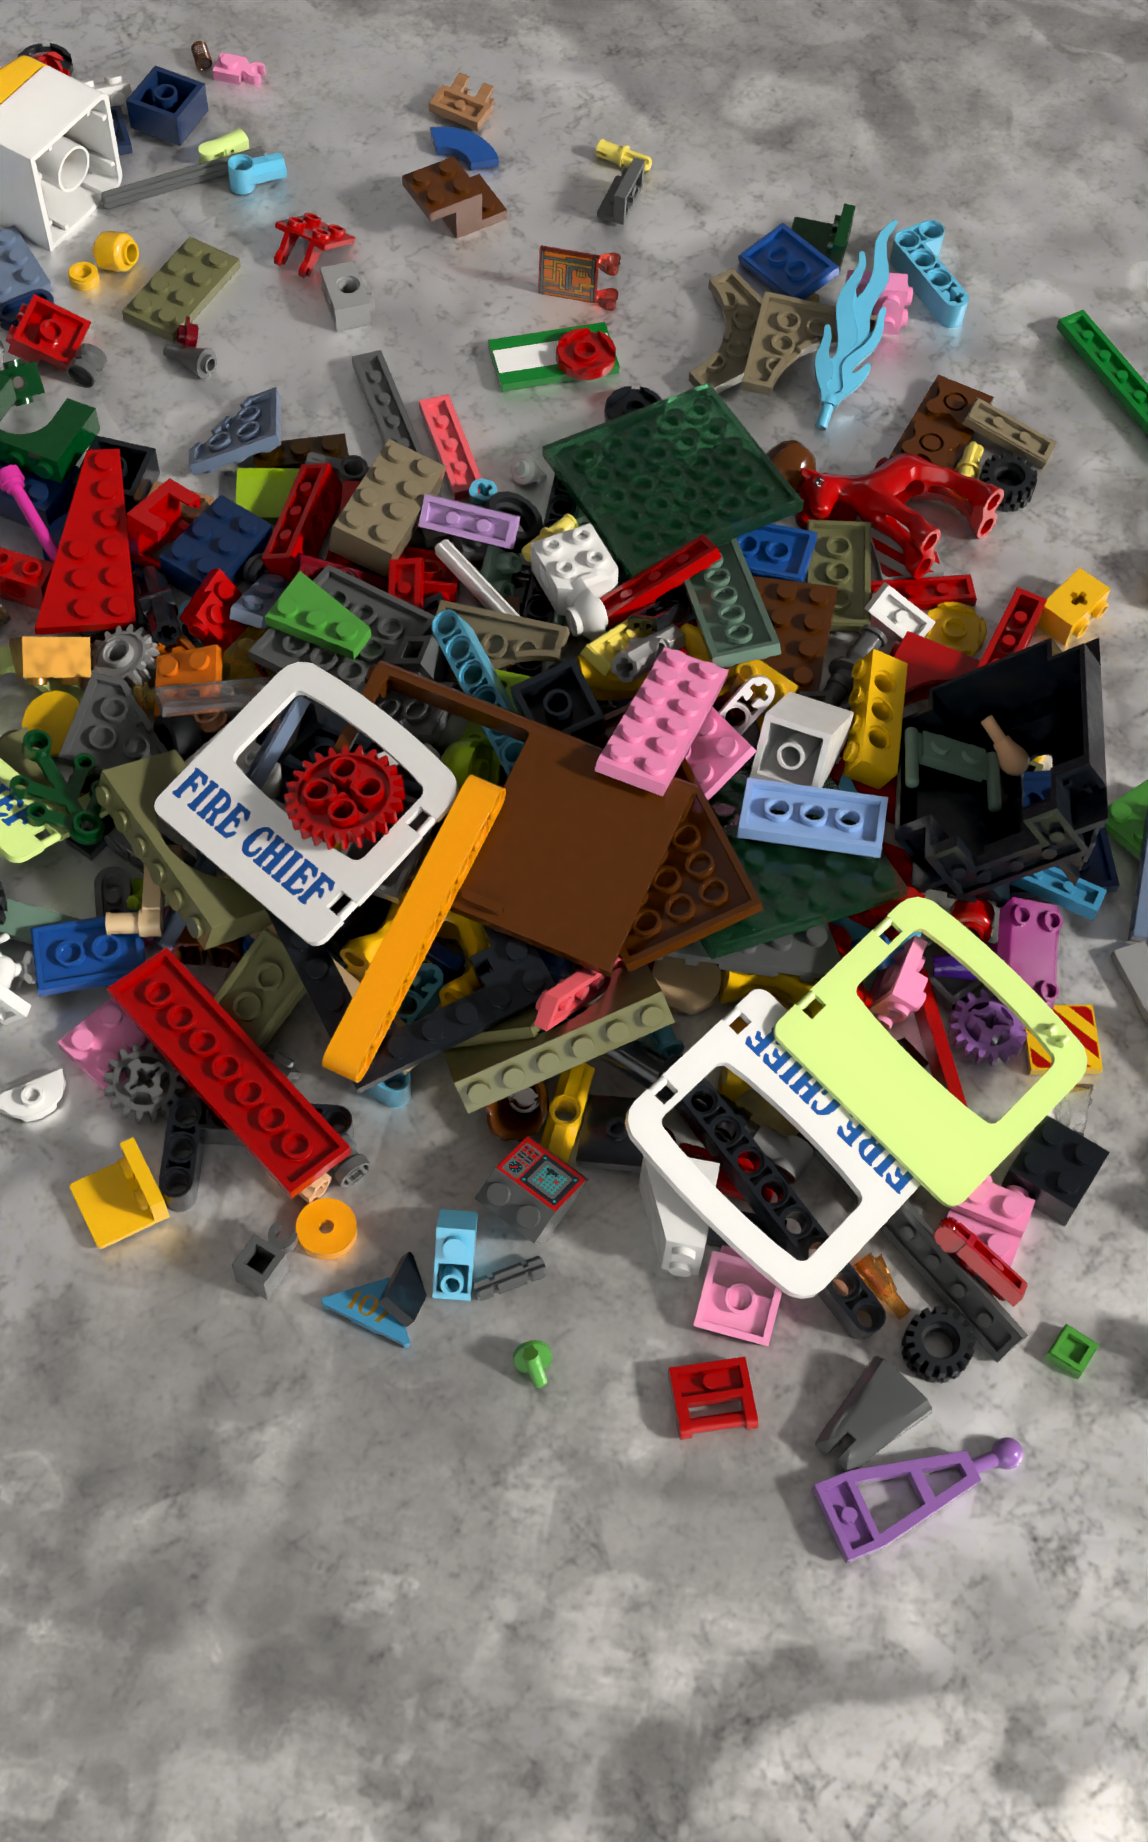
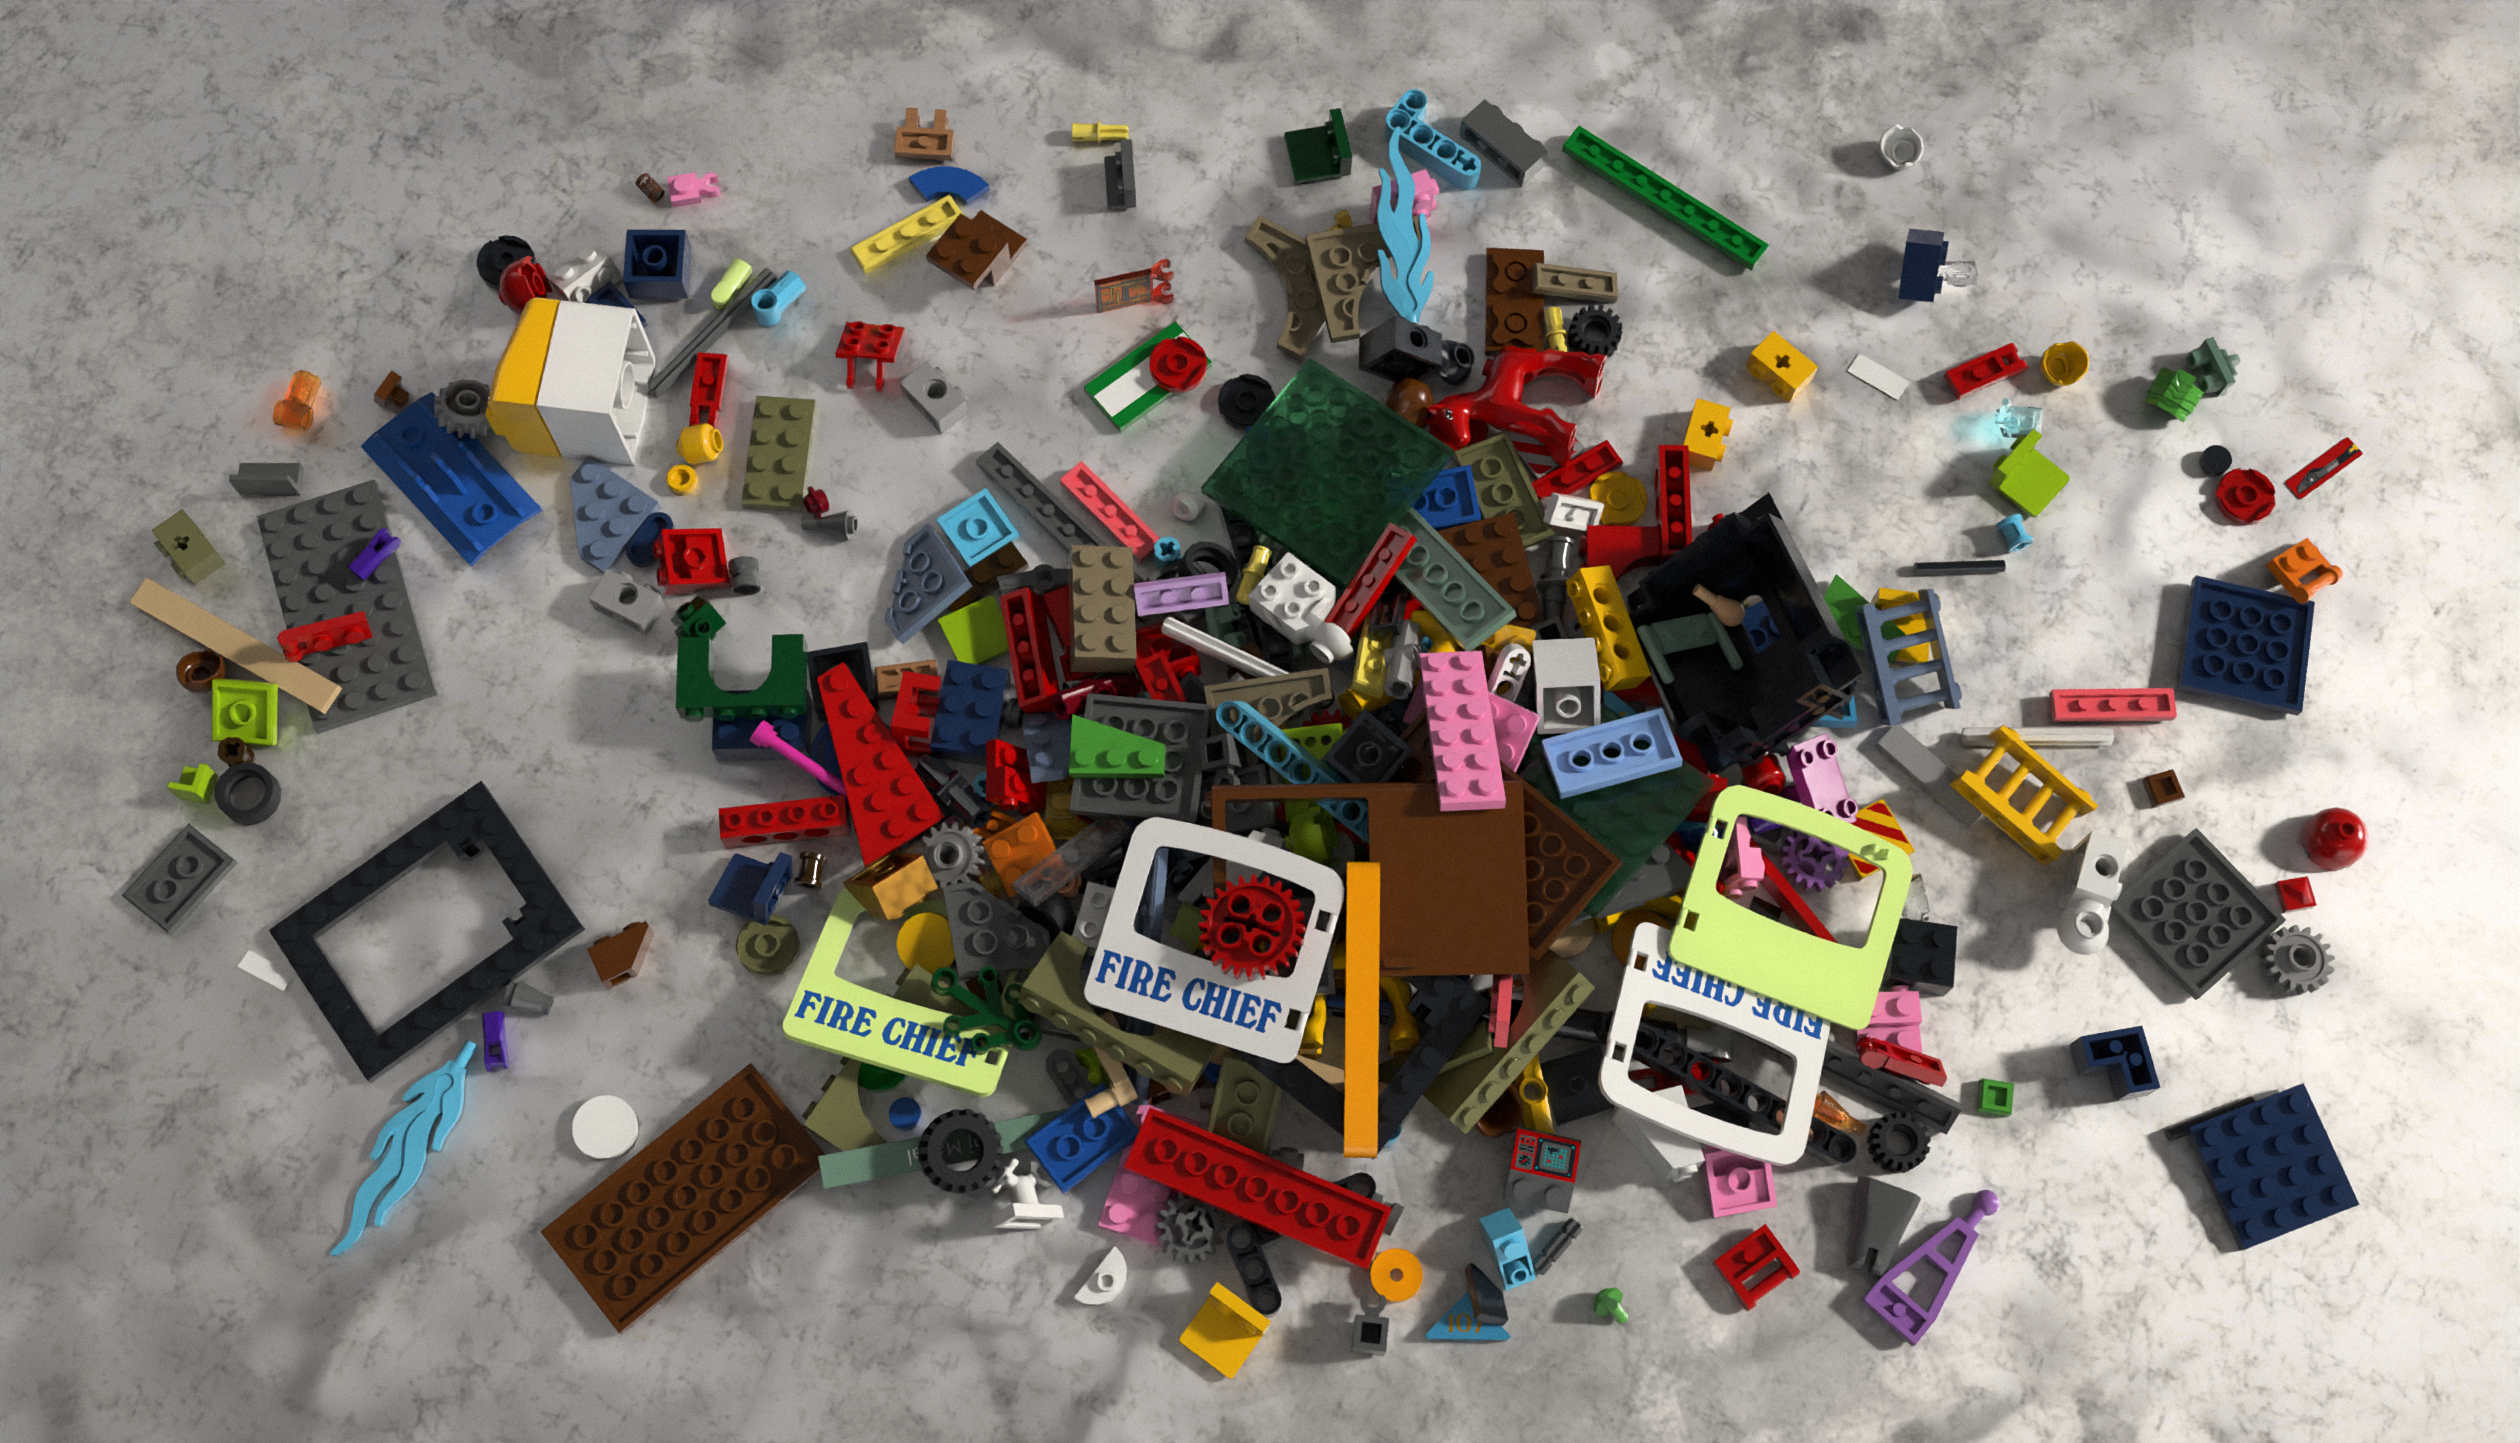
camera: 25 degrees left, 10 degrees up
blue tile [738,223,840,300] -> none
none -> red hinge [689,352,729,429]
none -> light yellow tile [850,194,963,274]
none -> medium azure plate [936,488,1020,568]
none -> black brick [1359,316,1475,386]
none -> dark grey brick [1459,99,1548,187]

